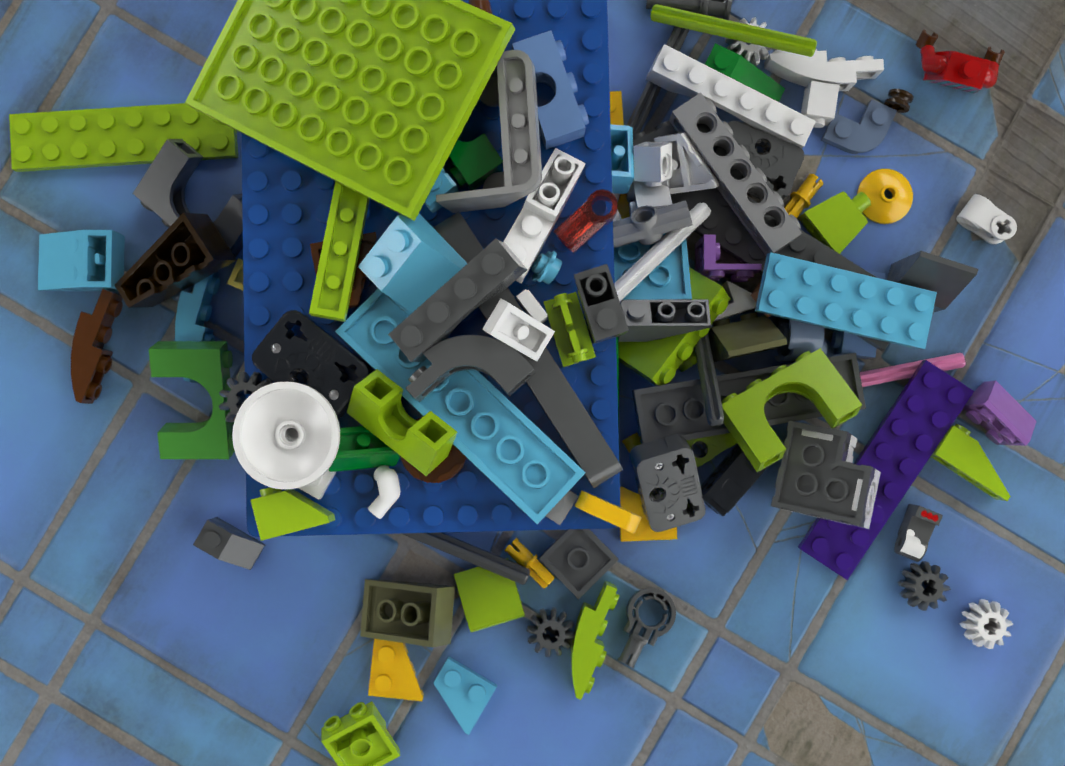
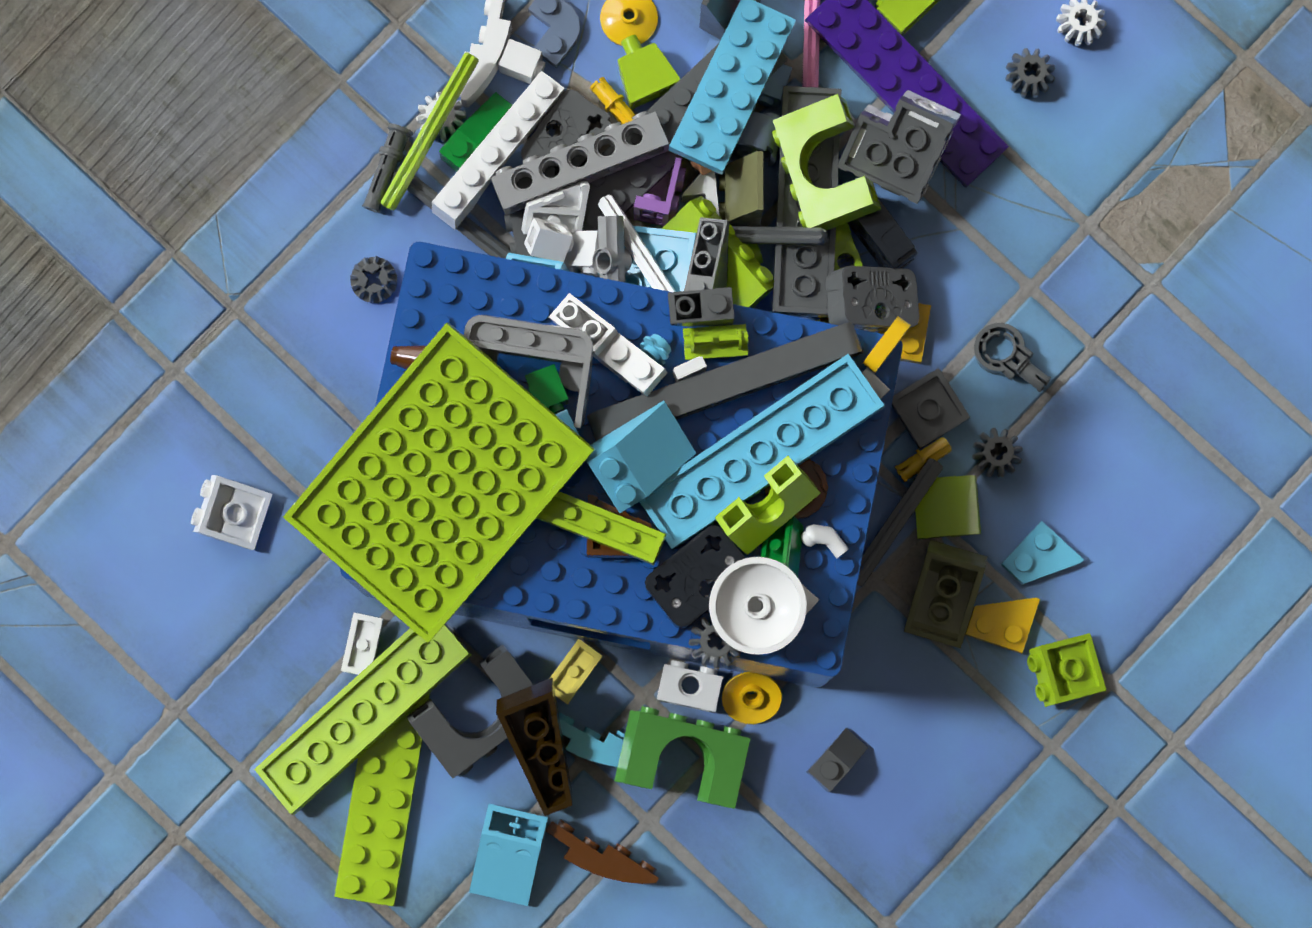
camera: 75 degrees left, 5 degrees down
lime slope [251,487,335,541] -> none
dark grey arch [388,239,527,362] -> none
dark grey arch [406,335,535,402] -> none
white slope [482,299,555,361] -> none
medium blue arch [512,30,589,150] -> none
clear red piece [553,189,618,254] -> none
lime slope [571,581,619,700] -> none
dark grey leg [894,504,943,562] -> none
none -> lime plate [254,624,472,815]

